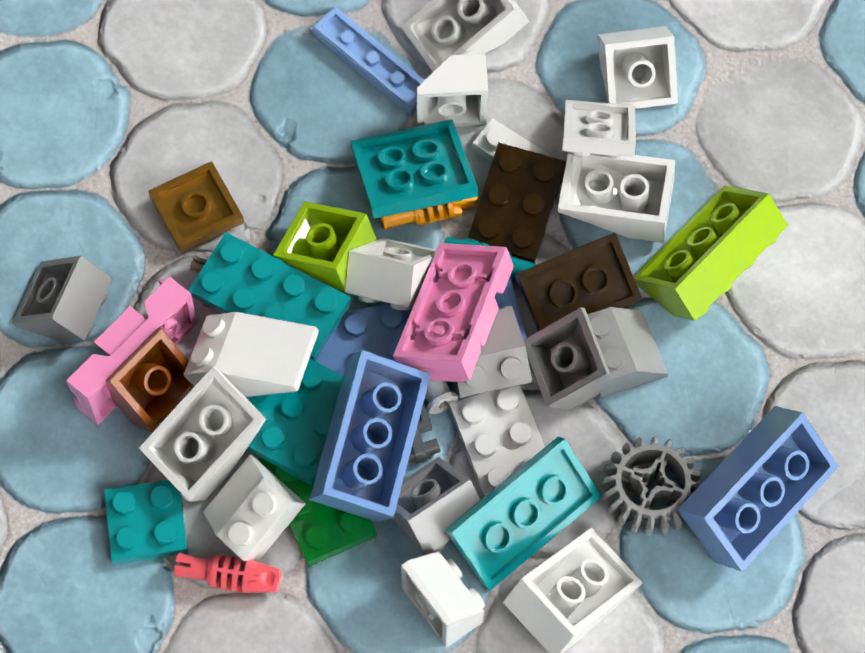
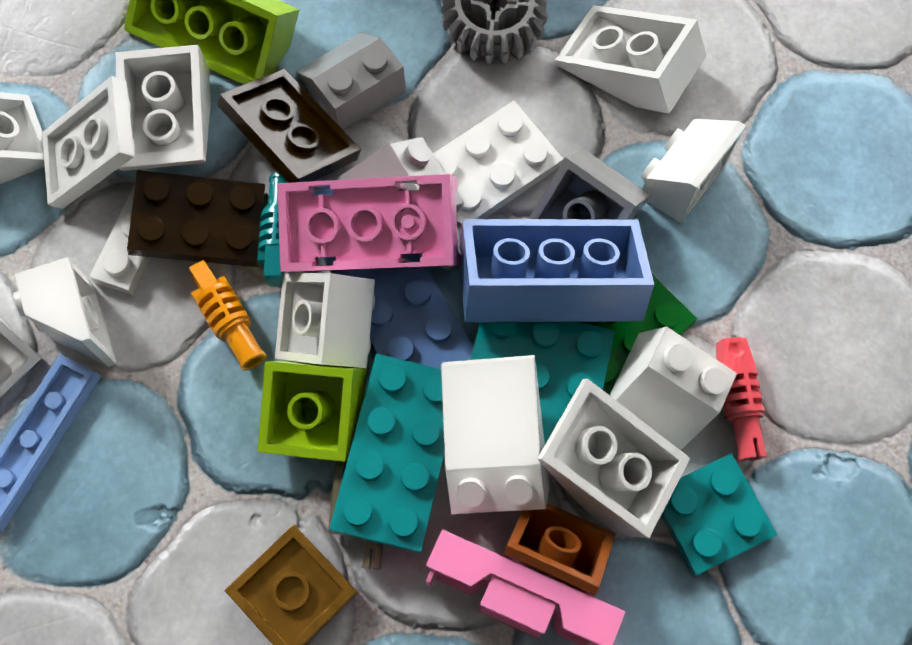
camera: 105 degrees left, 5 degrees up
teal plate [350,119,478,219] -> none
plate [445,436,602,591] -> none
light grey slope [524,307,610,411] -> none

